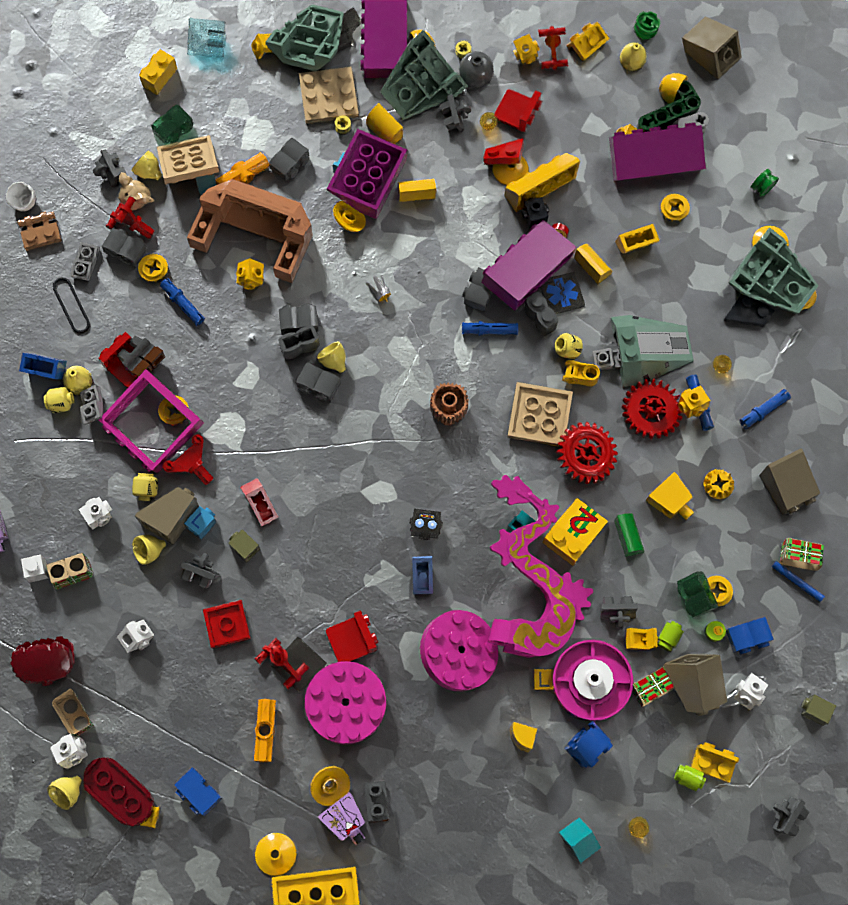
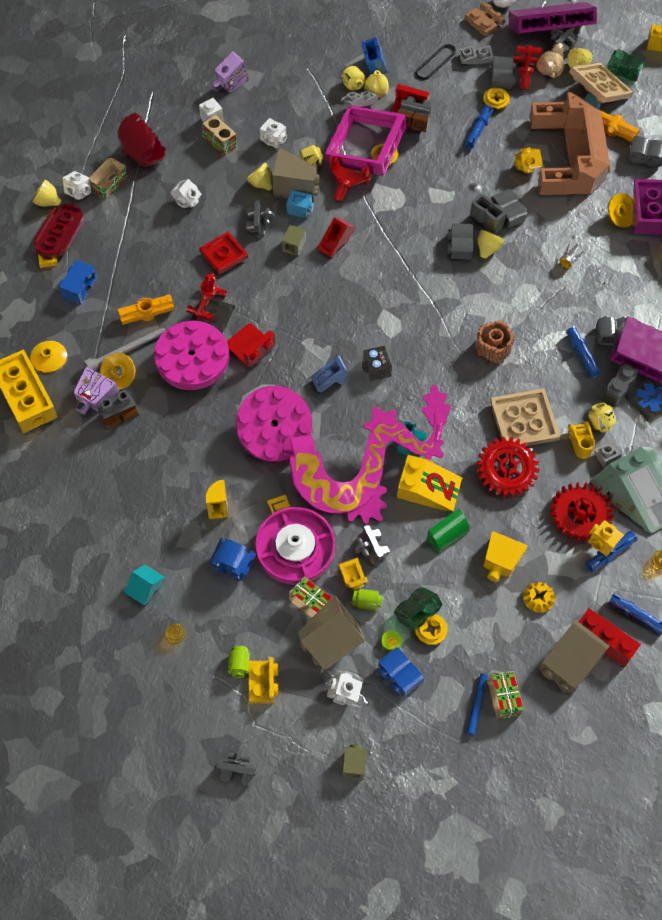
camera: 70 degrees right, 10 degrees down
none -> light grey piece [84,328,166,372]
none -> magenta brick [508,2,597,33]
none -> red brick [579,608,641,667]

